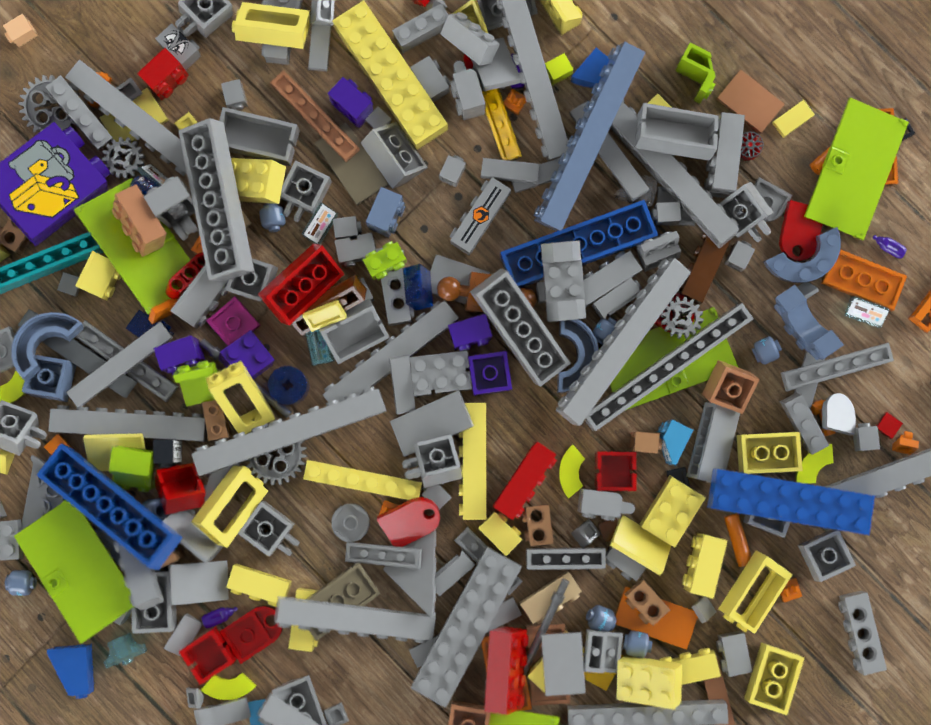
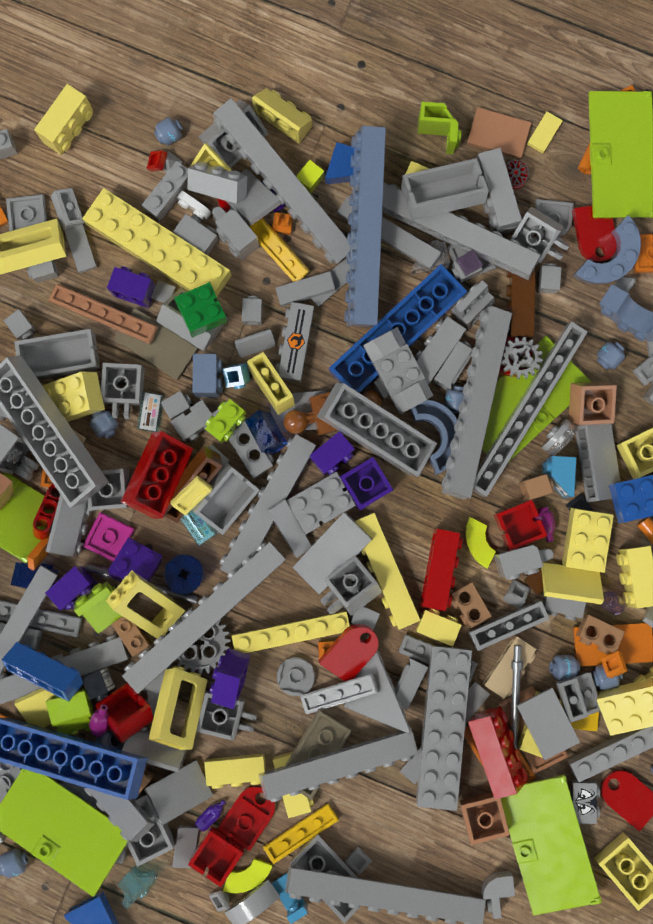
camera: 15 degrees left, 0 degrees up
none -> blue brick [2,642,83,702]
none -> magenta plant [89,705,110,737]
none -> green piece [174,282,227,338]
none -> white plate [177,191,211,220]
none -> dark purple brick [210,648,250,709]
none -> dark azure brick [222,362,251,389]
none -> light grey slope [235,329,276,358]
none -> light yellow brick [247,352,295,415]
none -> yellow tile [263,803,339,864]
none -> clear purple tile [456,250,483,277]
none -> magenta plant [535,507,556,542]
none -> piece [541,419,578,456]
none -> brick [600,591,625,615]
none -> orange tile [601,651,628,679]

